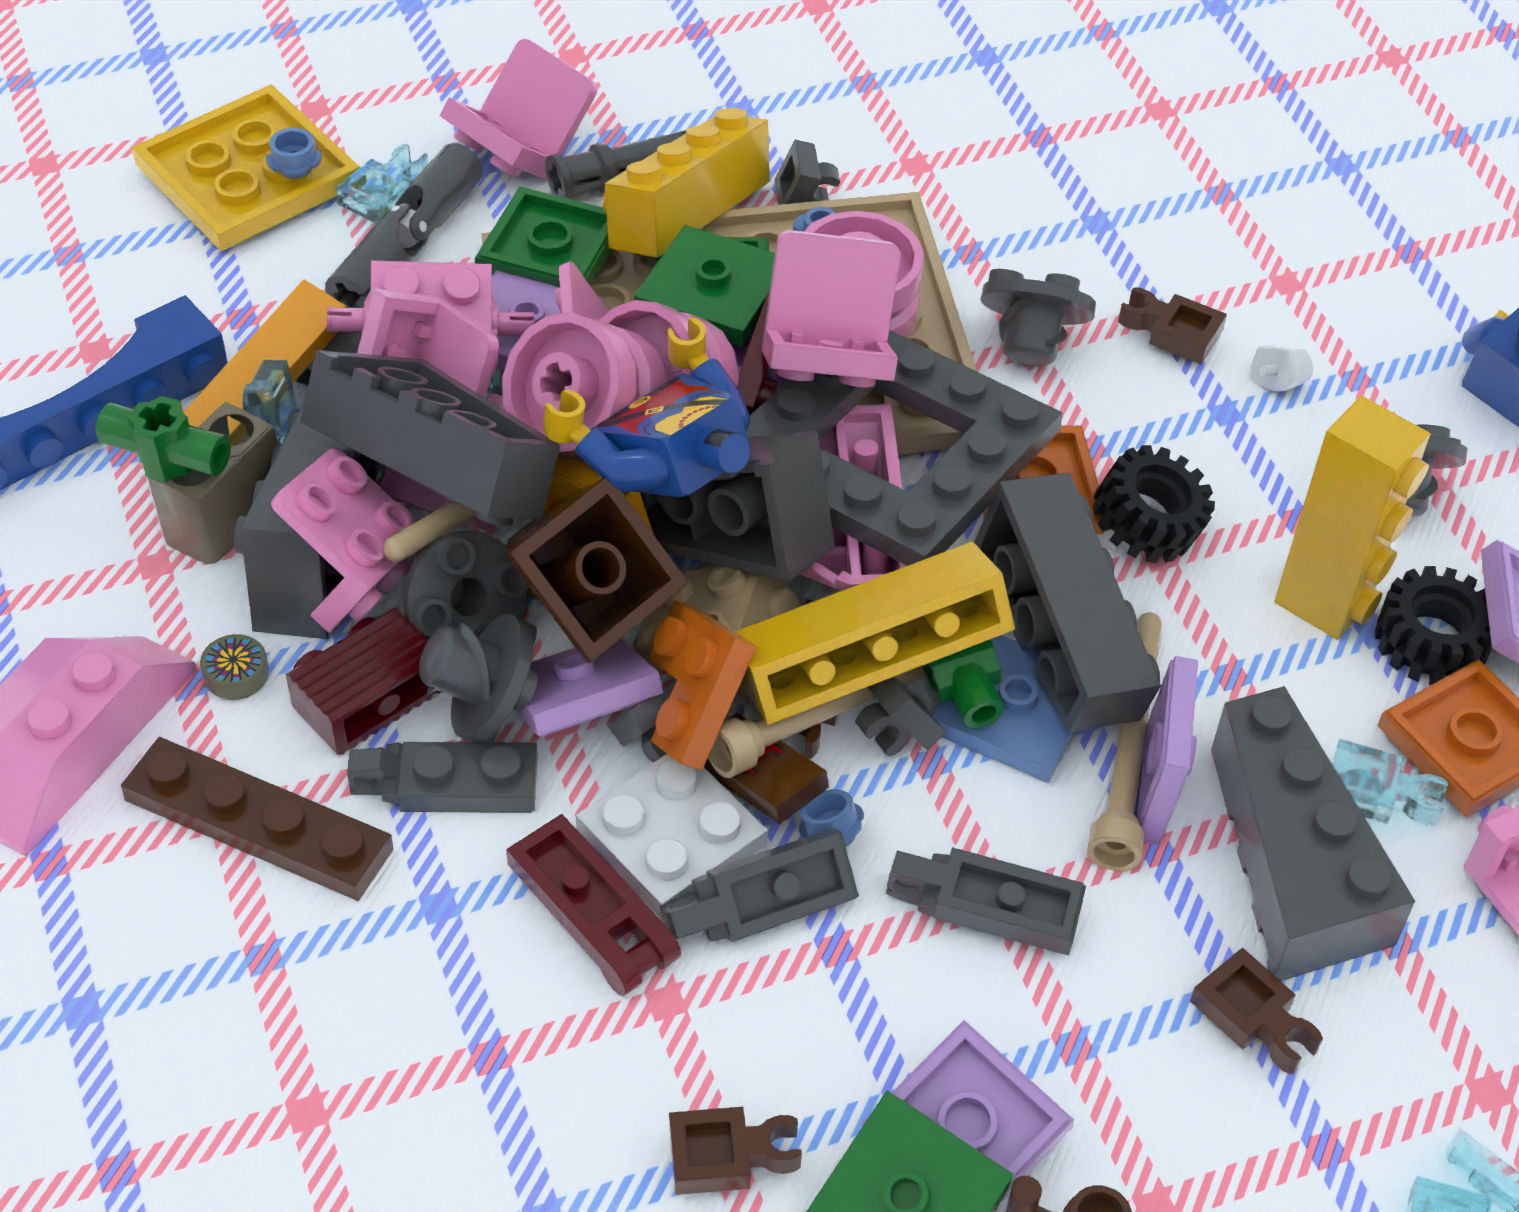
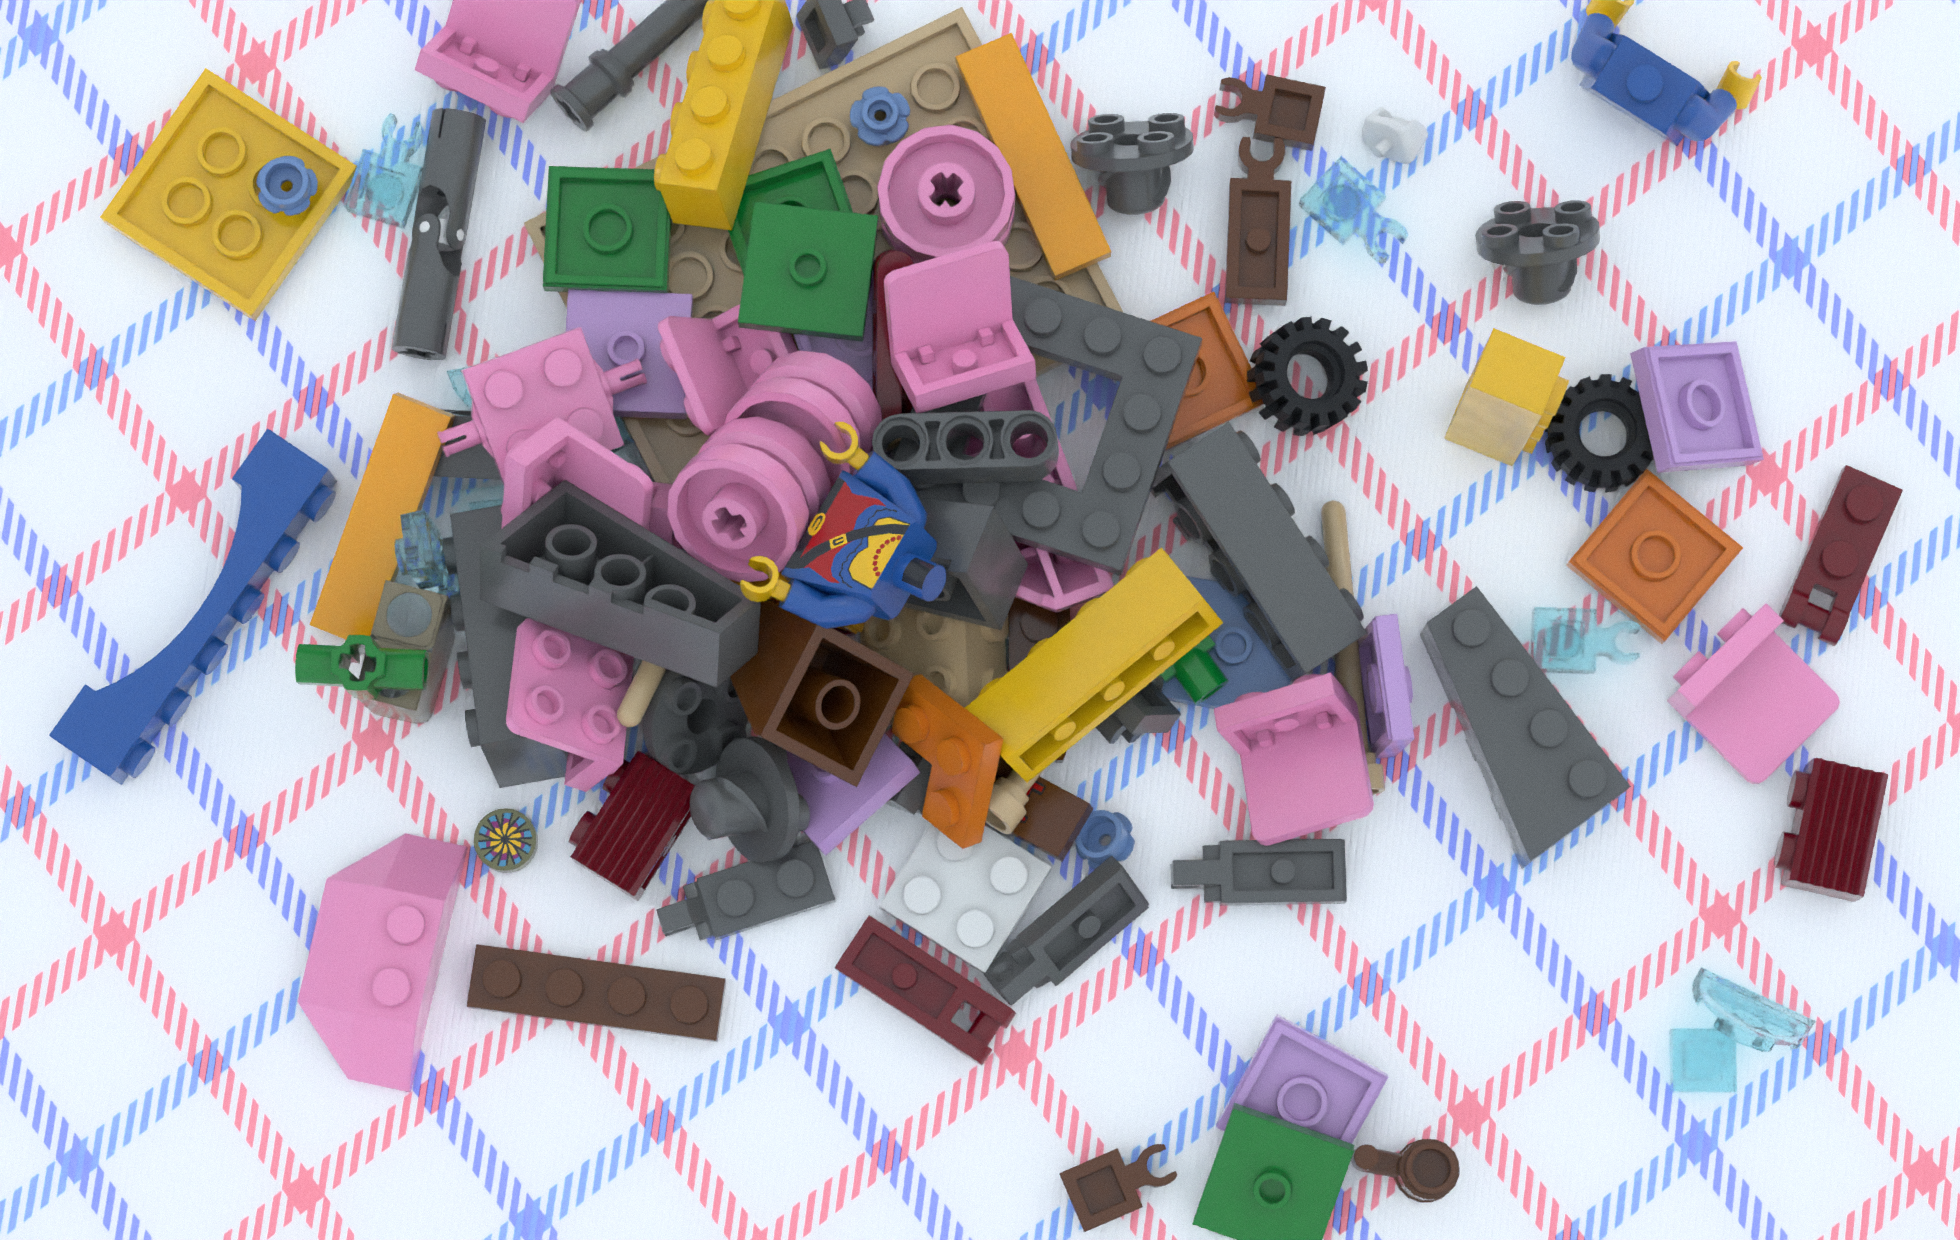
camera: 15 degrees left, 30 degrees up
reddish brown plate [1190,947,1323,1075] -> none
none -> dark grey beam [872,410,1059,485]
none -> light orange tile [955,32,1112,281]
none -> bright pink bracket [1214,672,1374,846]
none -> reddish brown plate [1224,137,1292,306]
none -> clear light blue plate [1298,156,1408,264]

